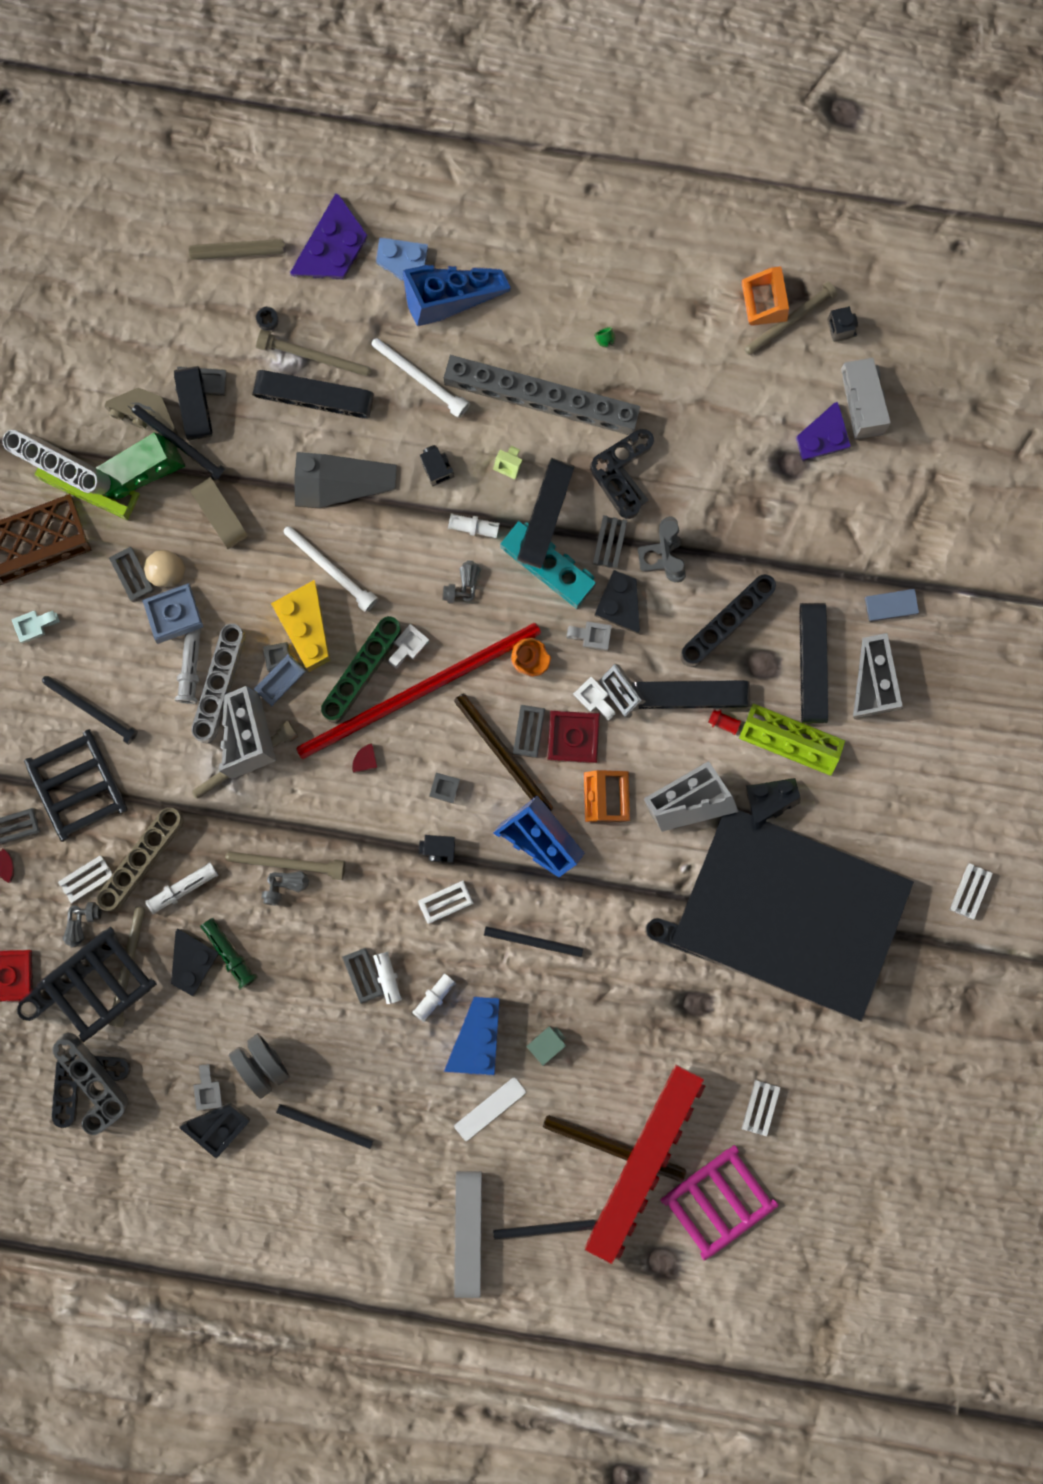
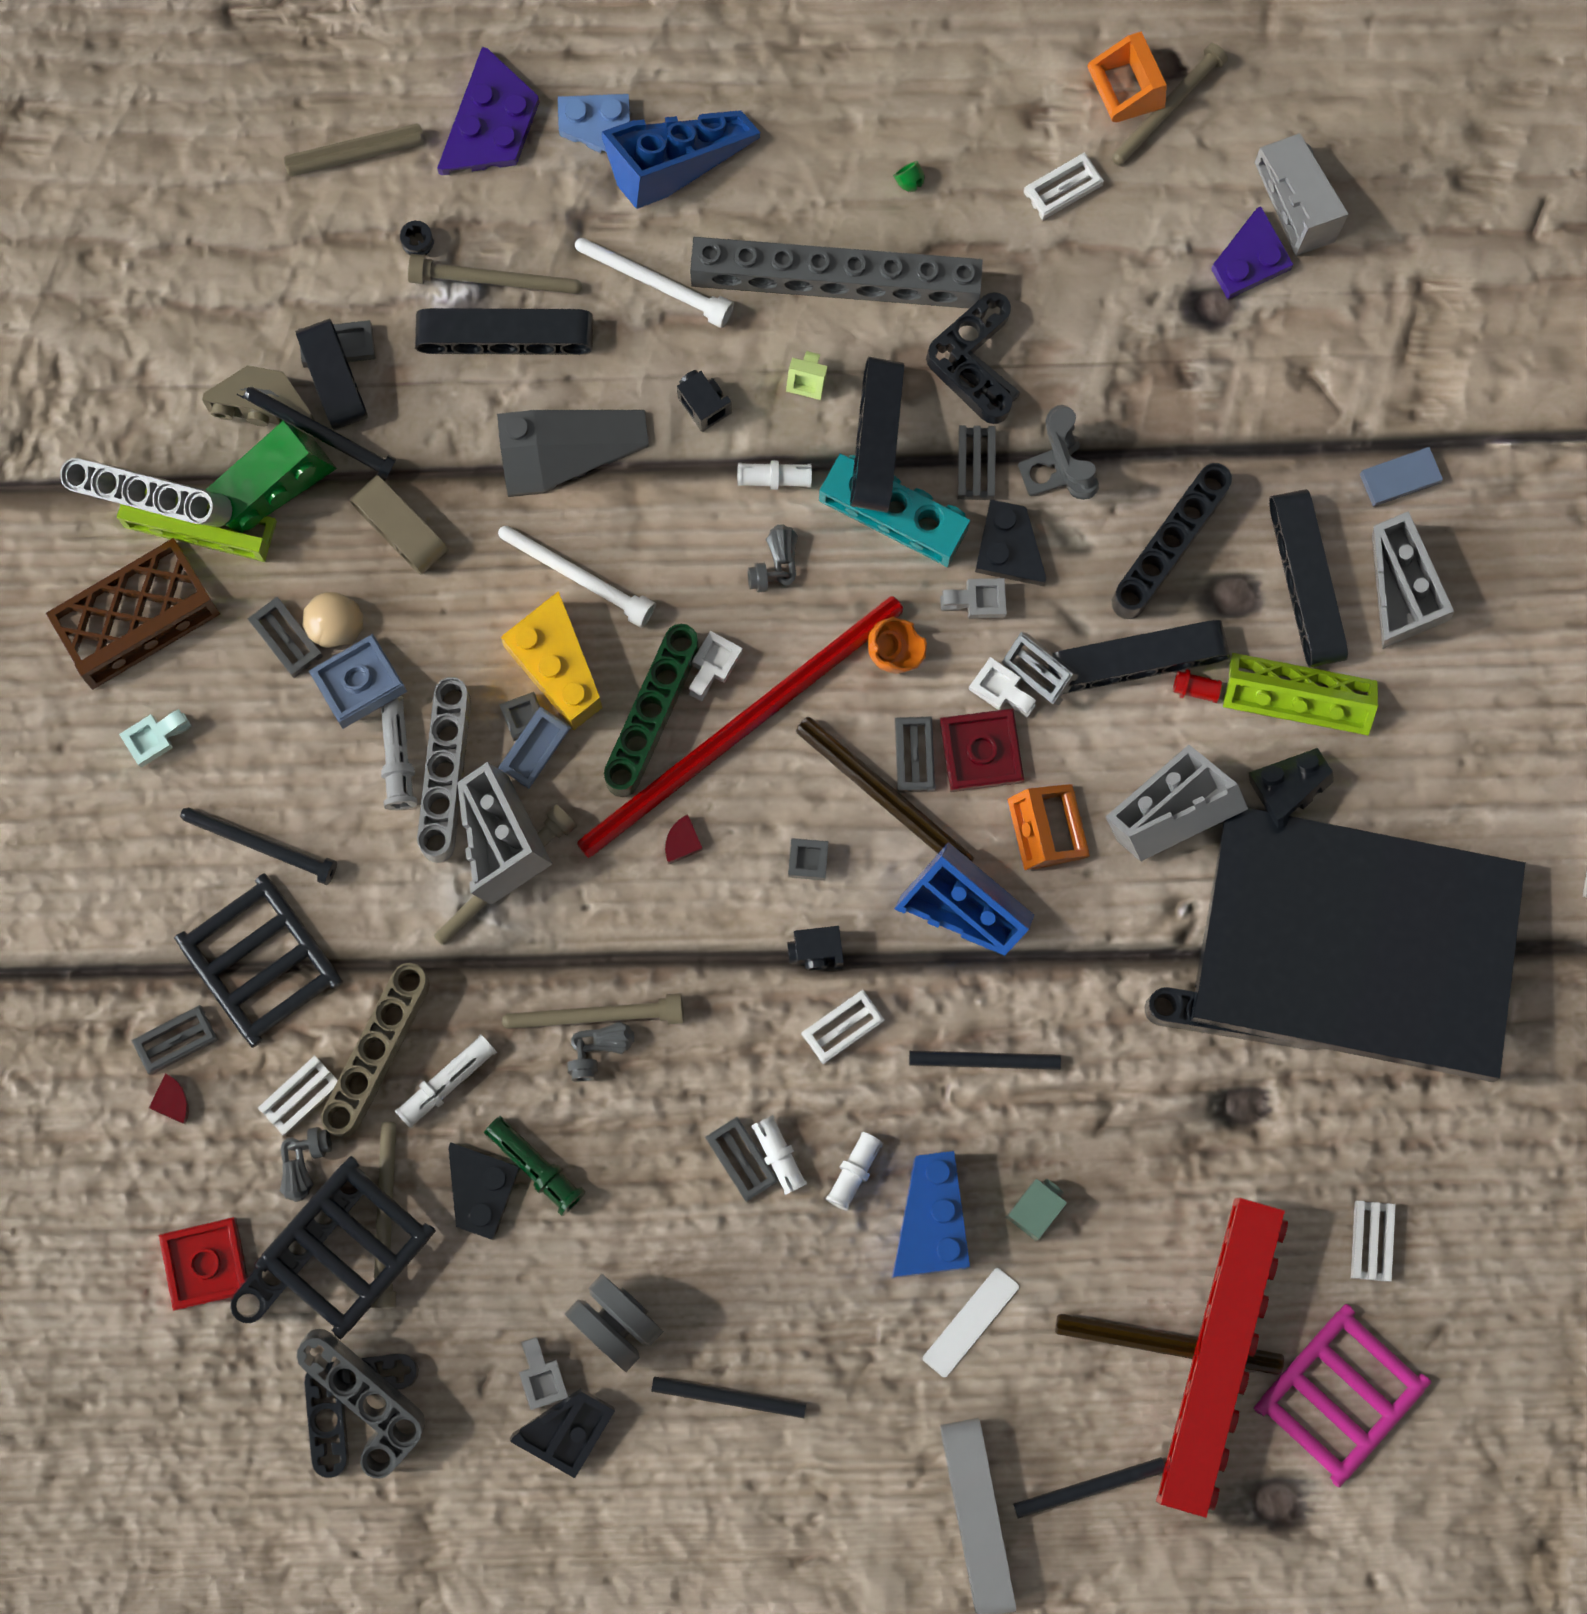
camera: 15 degrees left, 5 degrees down
black brick [827,306,858,342] -> none
none -> white tile [1024,152,1104,221]

